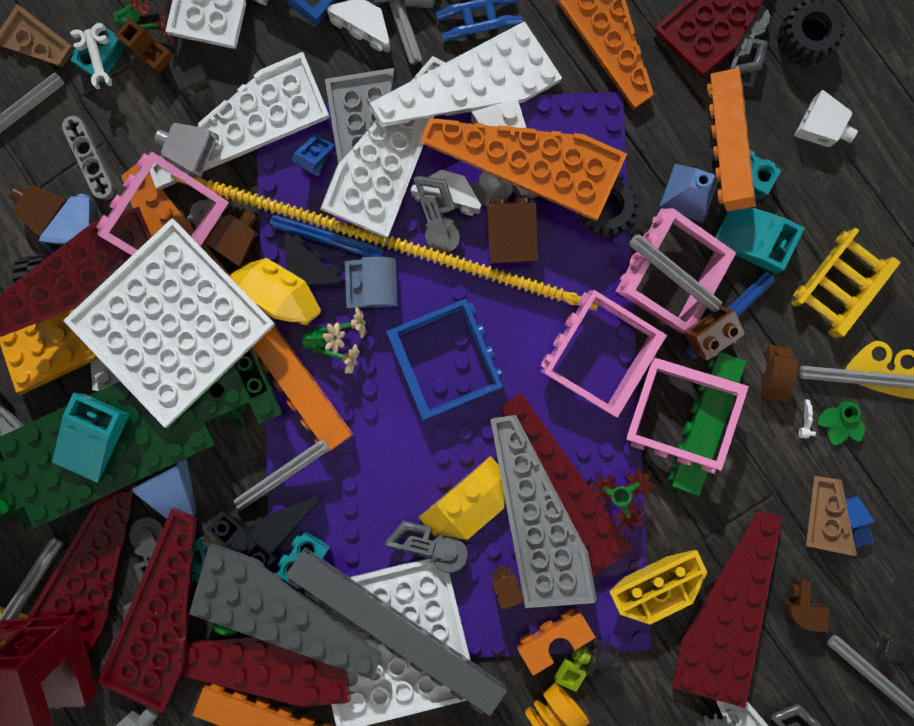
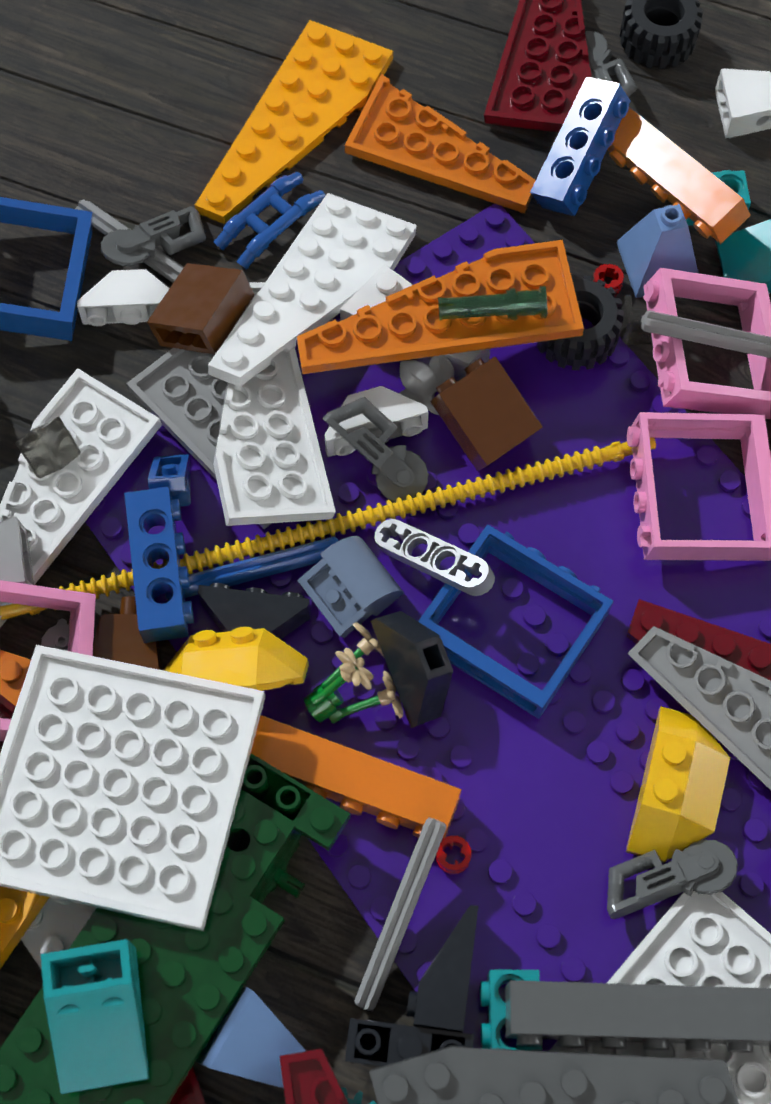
camera: 30 degrees left, 20 degrees down
none -> clear smoke panel [15,417,81,478]
none -> blue brick [124,487,194,643]
none -> reddish brown brick [147,263,255,355]
none -> black slope [371,611,453,728]
none -> light grey beam [374,519,495,596]
none -> red bush [436,835,472,874]
none -> clear green pin [438,286,548,321]
none -> blue brick [530,77,630,216]
none -> red bush [593,264,624,296]

